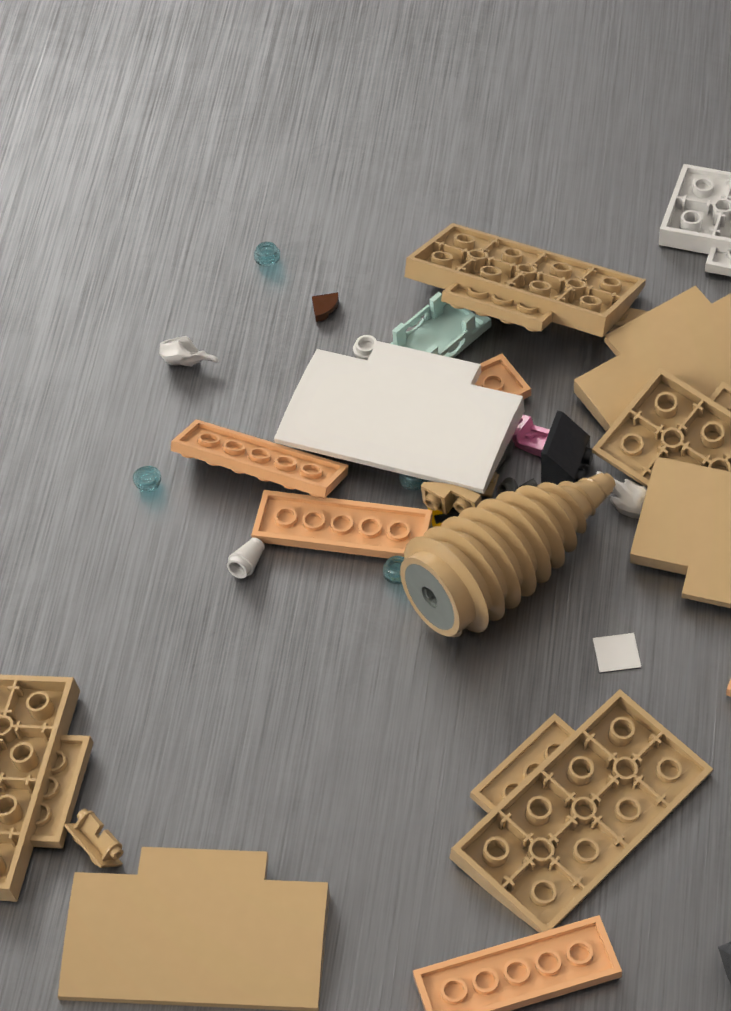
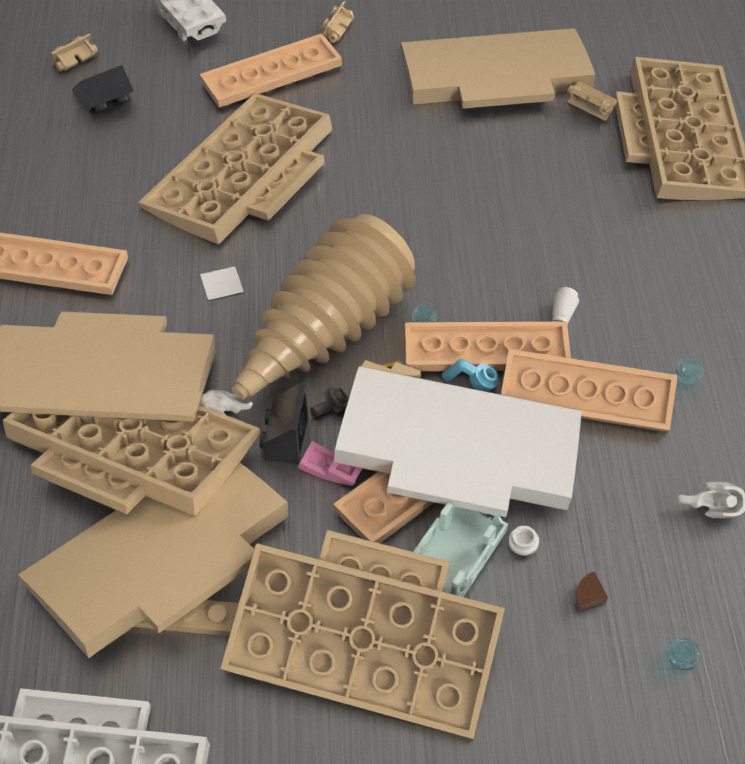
camera: 165 degrees right, 0 degrees up
none -> medium azure plate [442,359,499,392]

